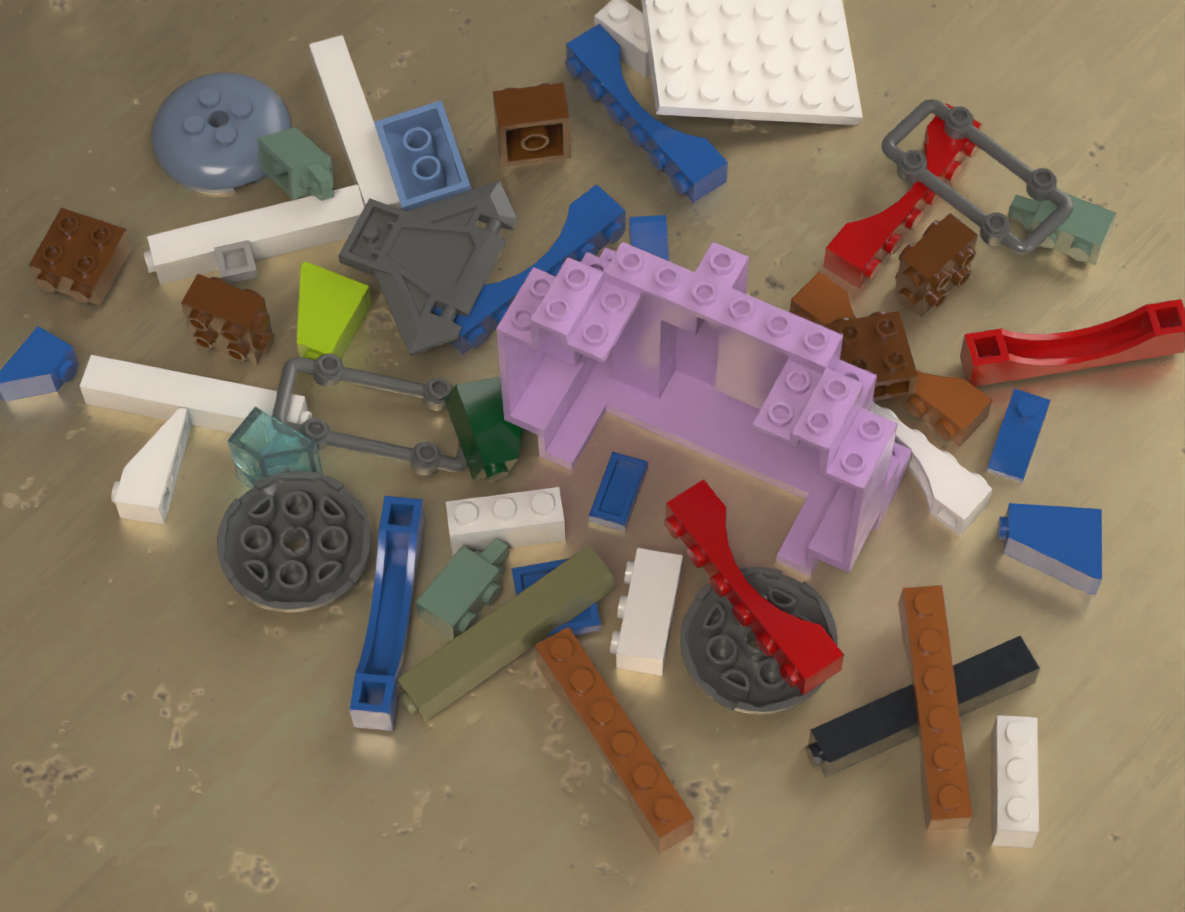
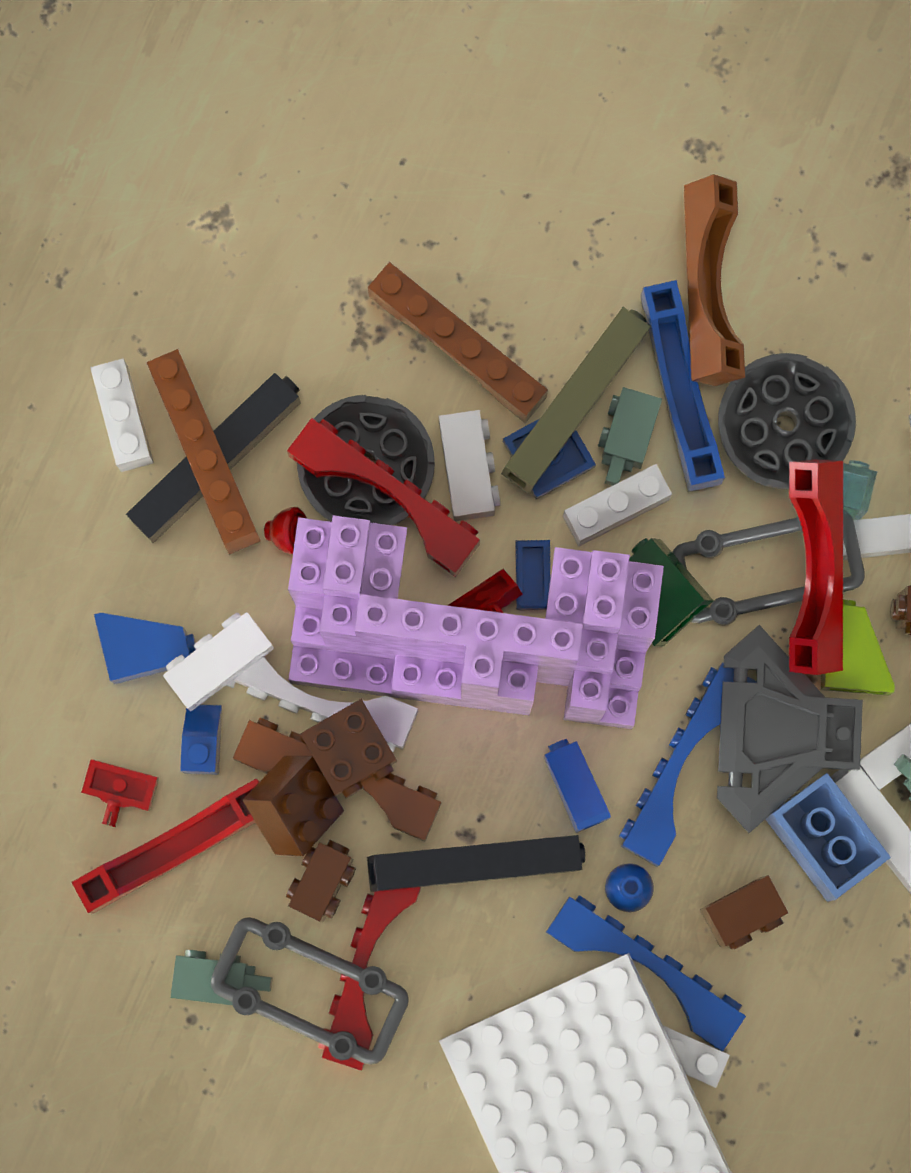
camera: 160 degrees right, 20 degrees up
none -> red plate [81,759,159,827]
none -> white brick [162,612,274,711]
none -> reddish brown brick [243,756,344,856]
none -> red brick [264,507,307,555]
none -> black brick [367,835,585,892]
none -> red plate [447,568,523,613]
none -> blue brick [605,864,654,912]
none -> dark orange arch [684,174,745,386]
none -> red arch [789,460,843,675]

